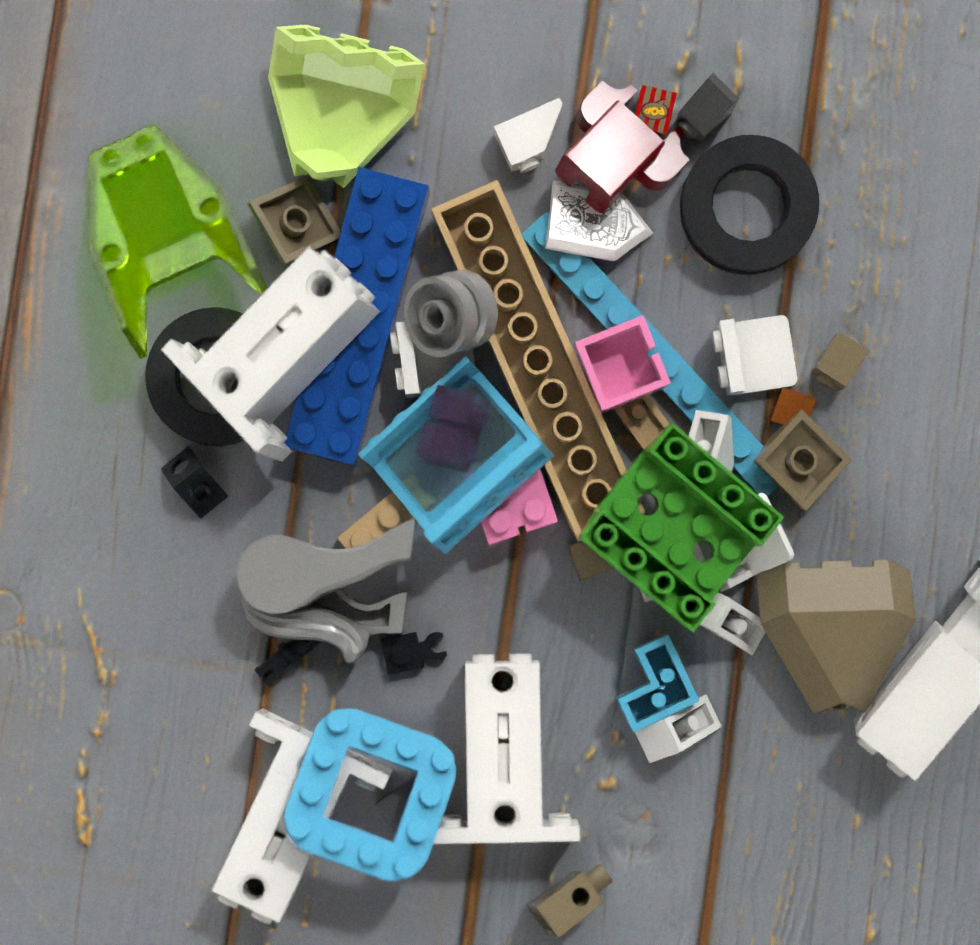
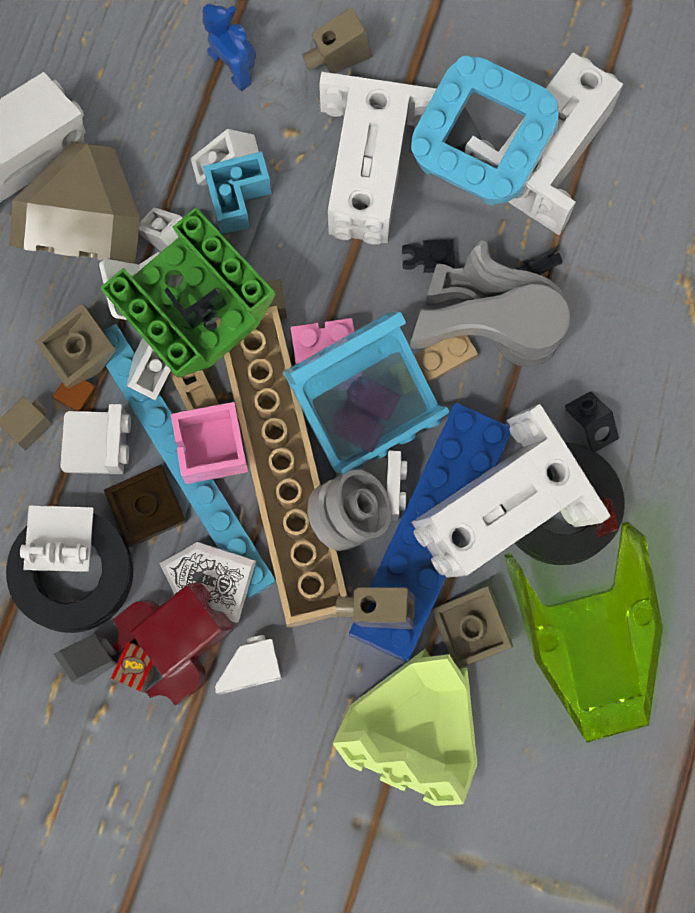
camera: 170 degrees left, 10 degrees down
none -> white hinge [20,506,94,572]
none -> dark brown tile [104,464,187,548]
none -> black bracket [164,288,227,329]
none -> blue animal [202,4,256,92]
none -> dark tan torso [336,588,415,629]
none -> clear red tile [595,498,619,537]

